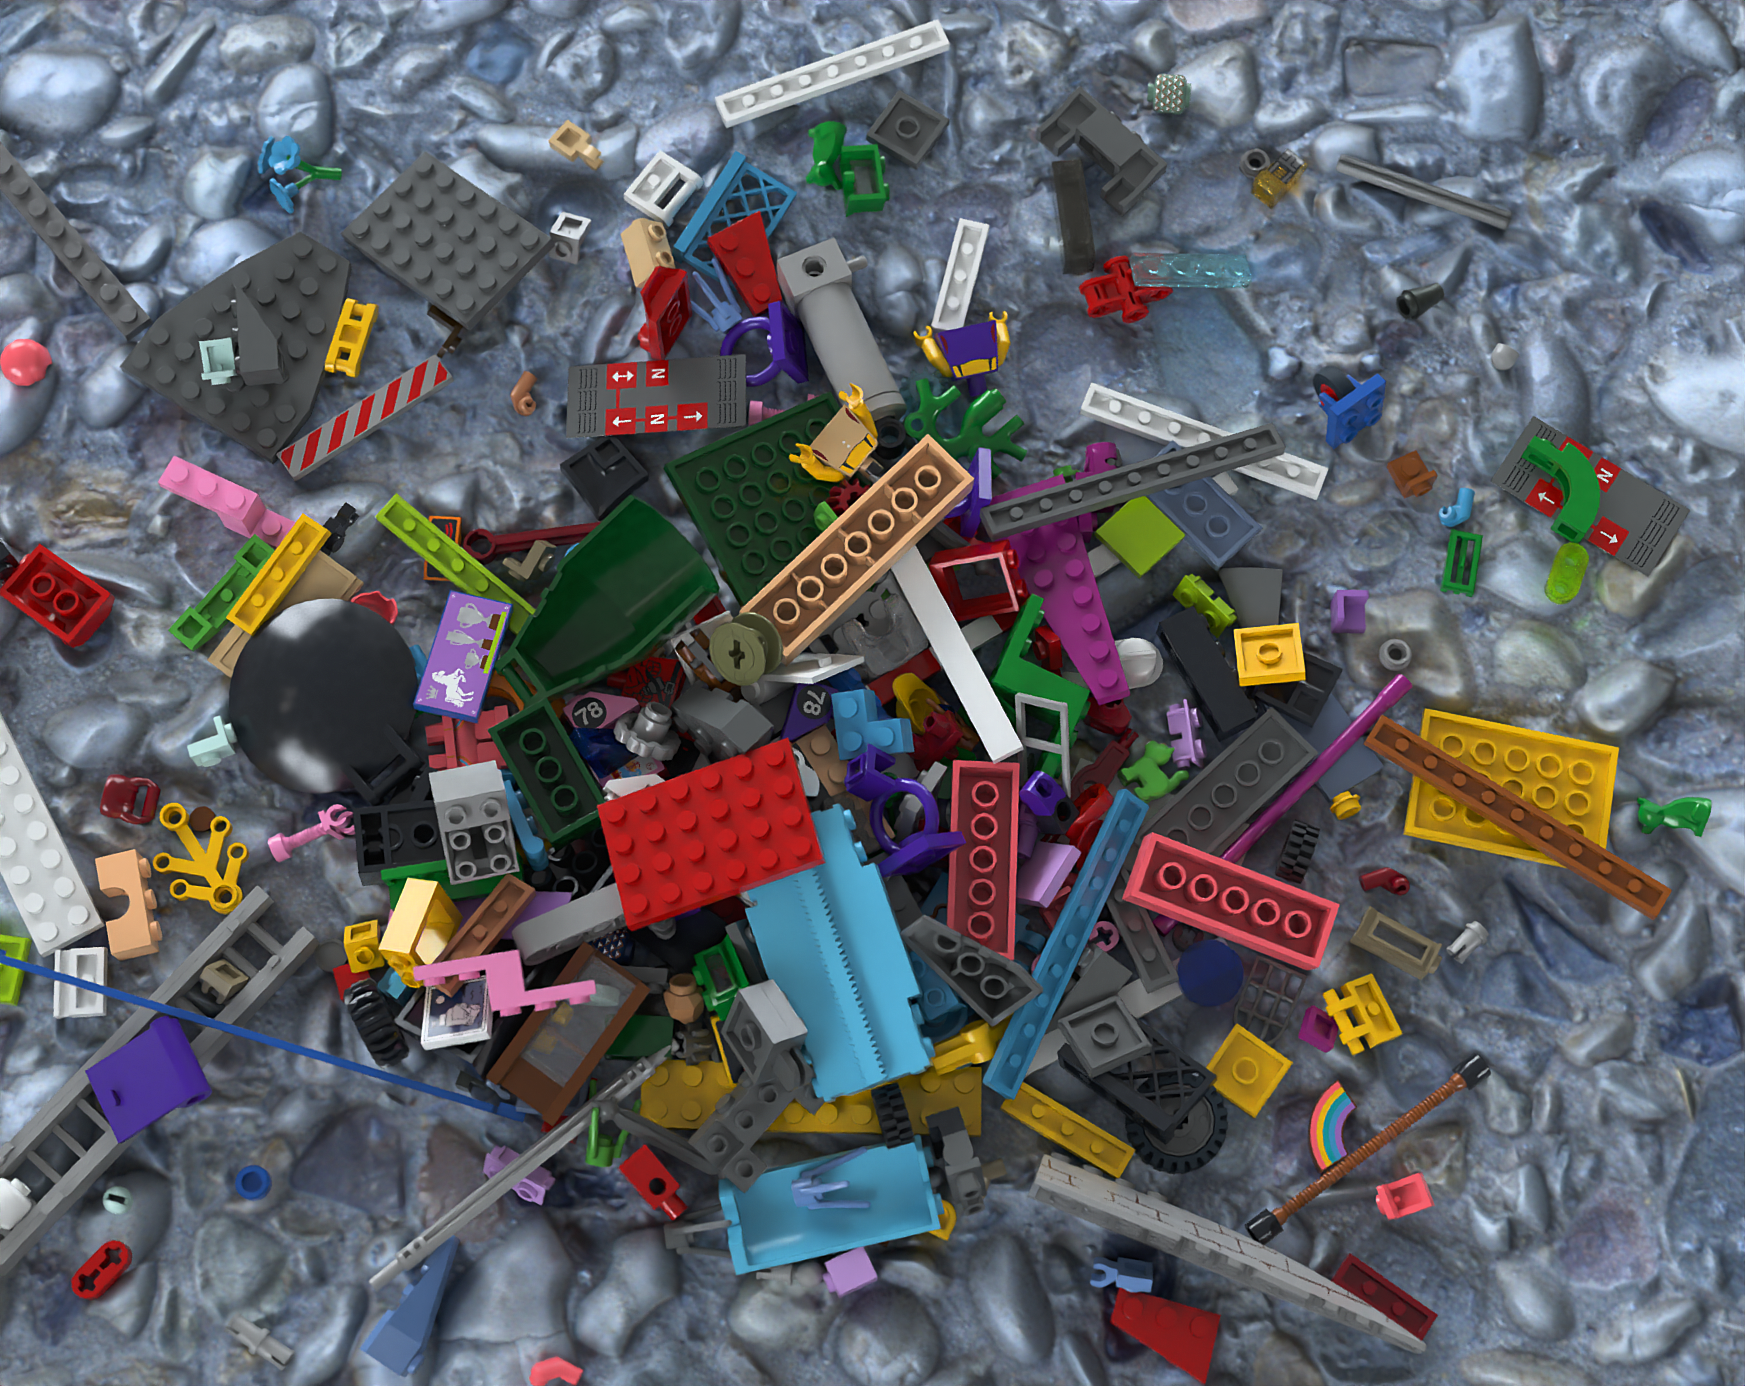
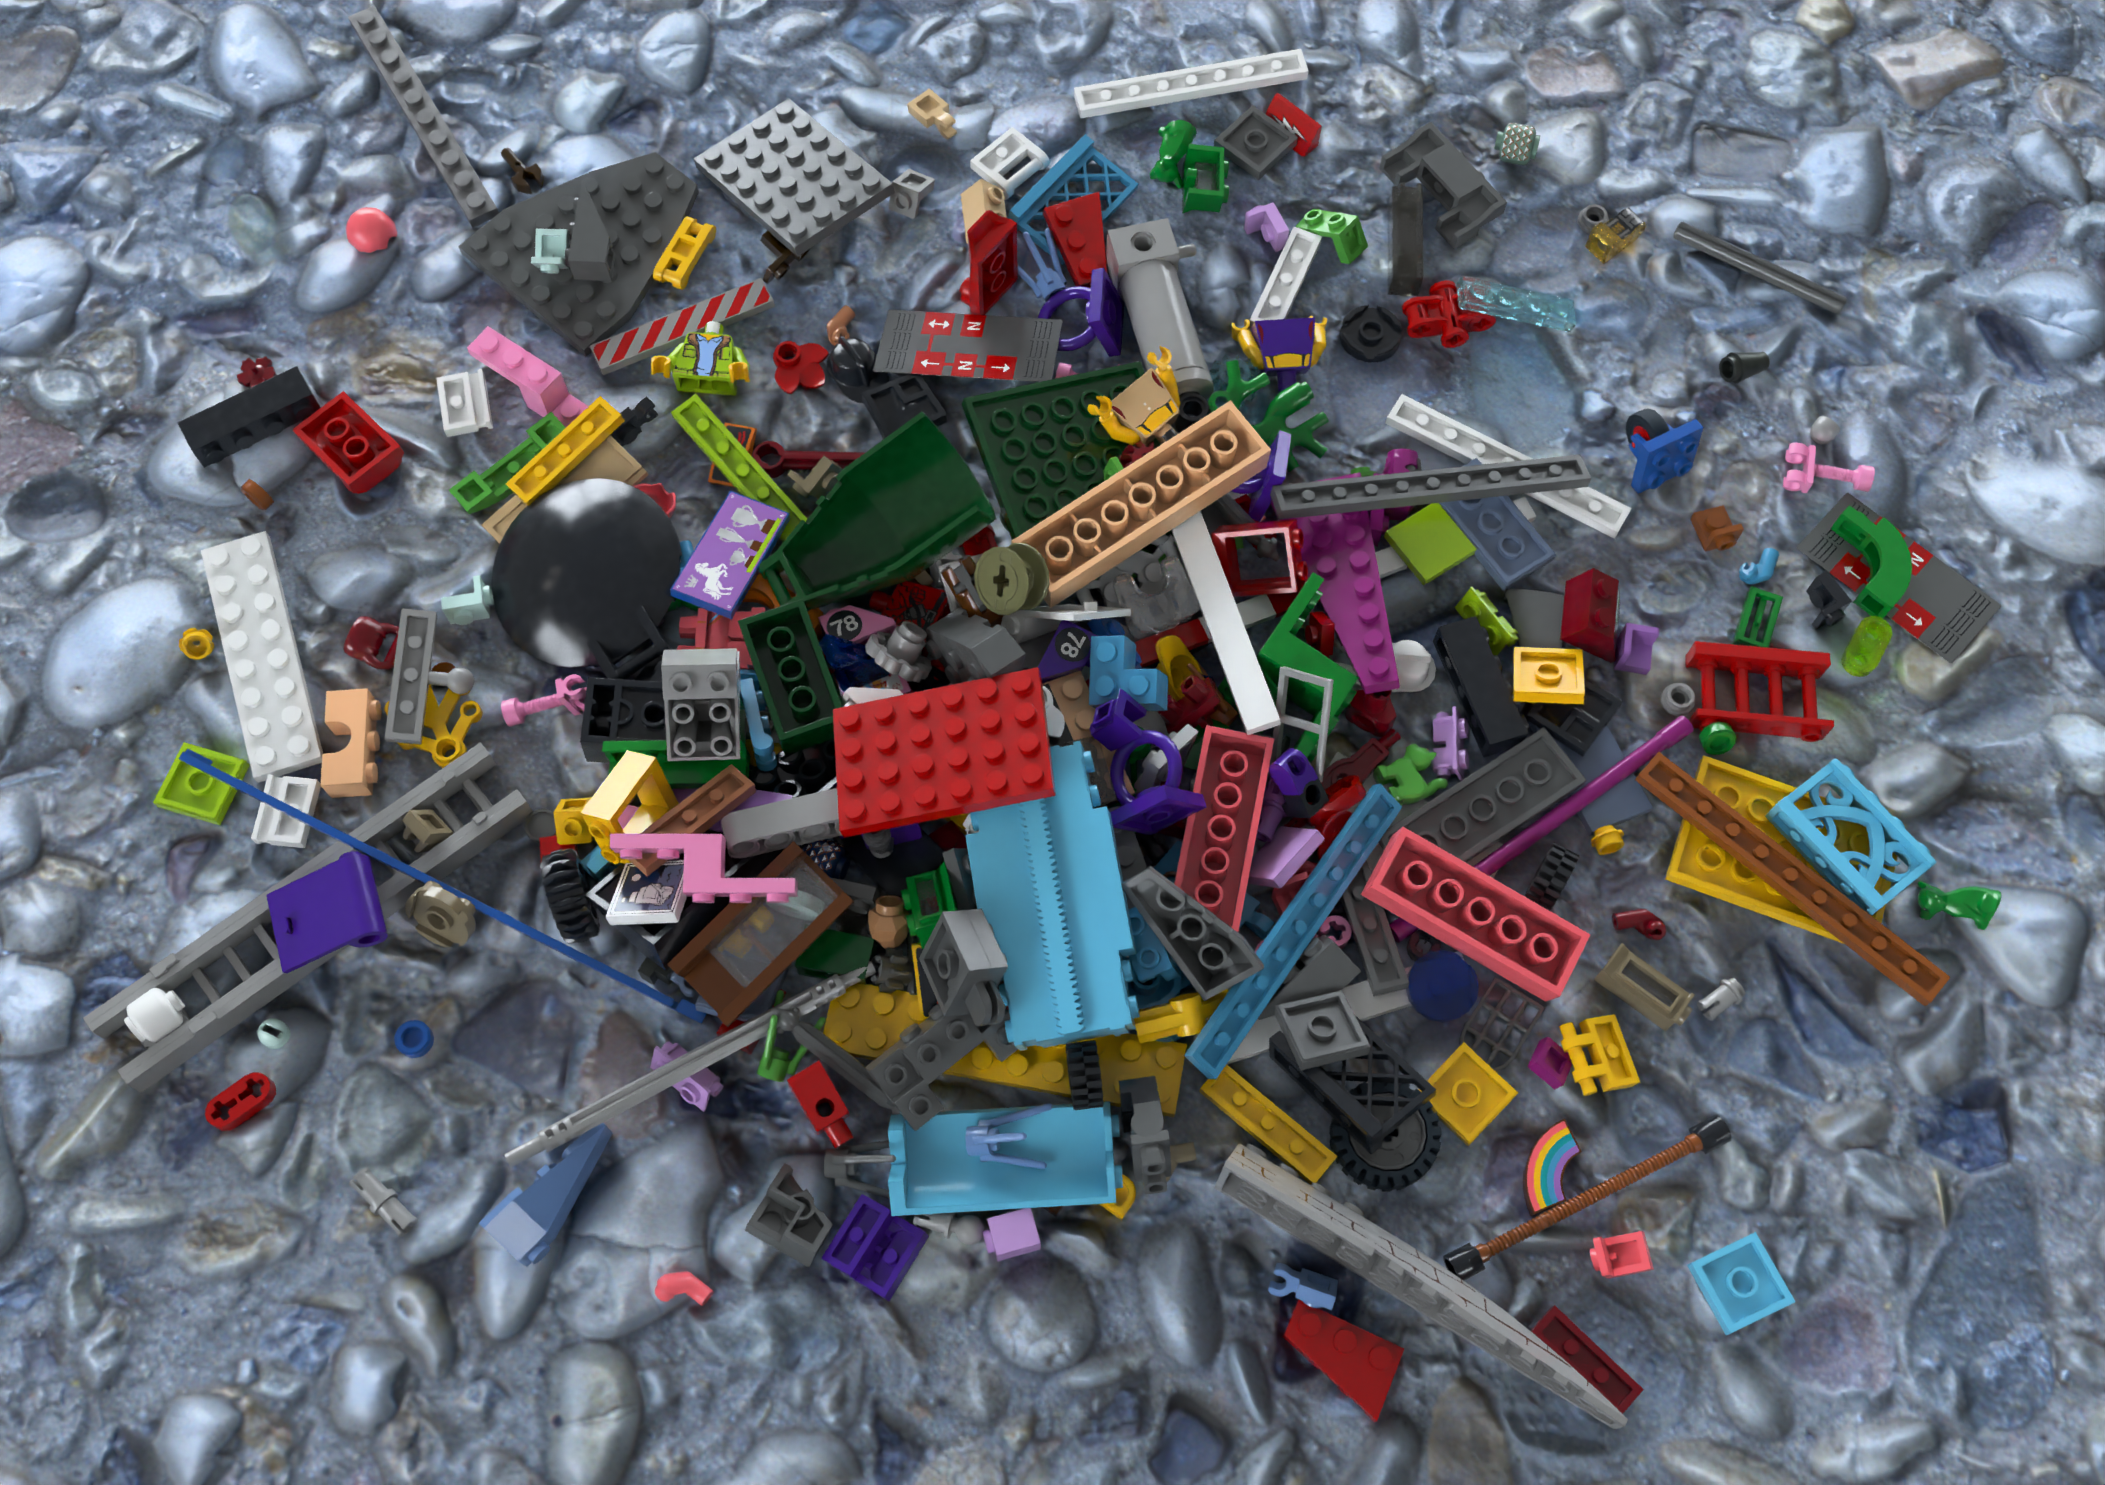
camera: 10 degrees right, 5 degrees down
dark azure plant [258,136,342,214] -> none
none -> light grey plate [385,608,474,745]
none -> dark tan plate [405,881,476,948]
none -> white plate [436,369,493,437]
none -> dark brown bar [501,147,544,194]
none -> torso [651,321,750,396]
none -> dark grey slope [745,1163,833,1267]
none -> red plate [773,341,829,394]
none -> dark purple slope [821,1194,929,1301]
none -> black piece [827,336,889,403]
none -> lavender bracket [1244,202,1289,252]
none -> red slope [1265,93,1322,157]
none -> bright green bracket [1296,209,1368,264]
none -> black tile [1340,305,1402,363]
none -> dark red slope [1560,568,1620,663]
none -> red fence [1685,641,1834,742]
none -> medium azure plate [1687,1232,1795,1335]
none -> green tile [1699,722,1737,755]
none -> medium azure fence [1765,758,1936,916]
none -> bright pink bar [1783,443,1875,493]
none -> black bracket [1806,571,1852,630]

